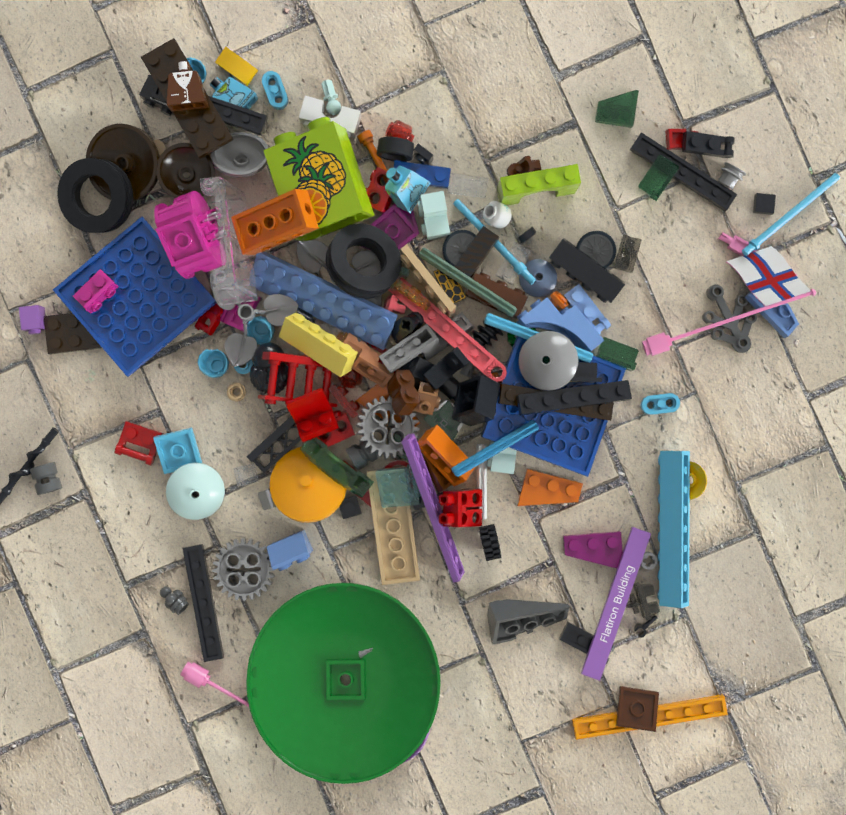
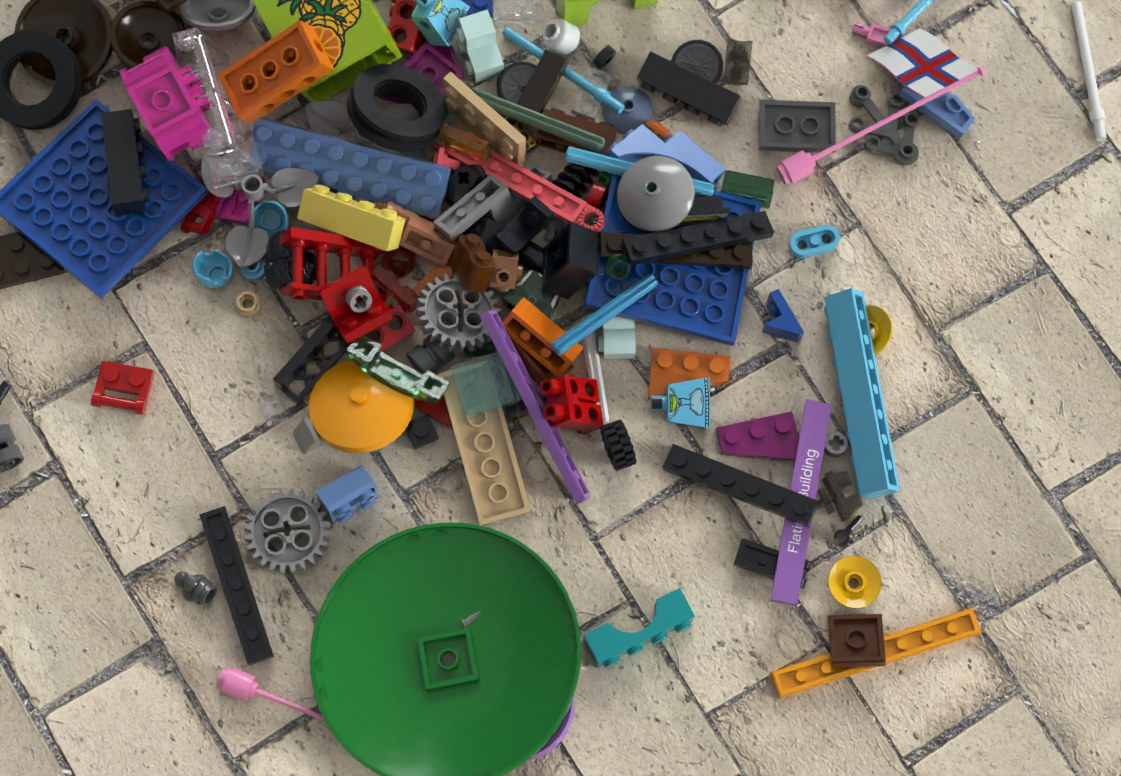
camera: 15 degrees left, 15 degrees down
dark pink bracket [73,269,119,313] -> none
medium azure plate [153,427,202,493] -> none
light aqua dish [166,463,225,520] -> none
dark grey wedge [487,599,570,645] -> none
light blue plate [563,284,611,334] -> none
none -> black brick [101,109,150,216]
none -> light grey bush [346,286,372,313]
none -> teal arch [583,588,695,668]
none -> red beam [586,182,607,211]
none -> plate [605,254,631,280]
none -> medium azure torso [650,378,710,428]
none -> black plate [662,444,819,528]
none -> dark grey plate [759,100,836,153]
none -> blue slope [762,289,804,342]
none -> yellow dish [828,556,882,609]

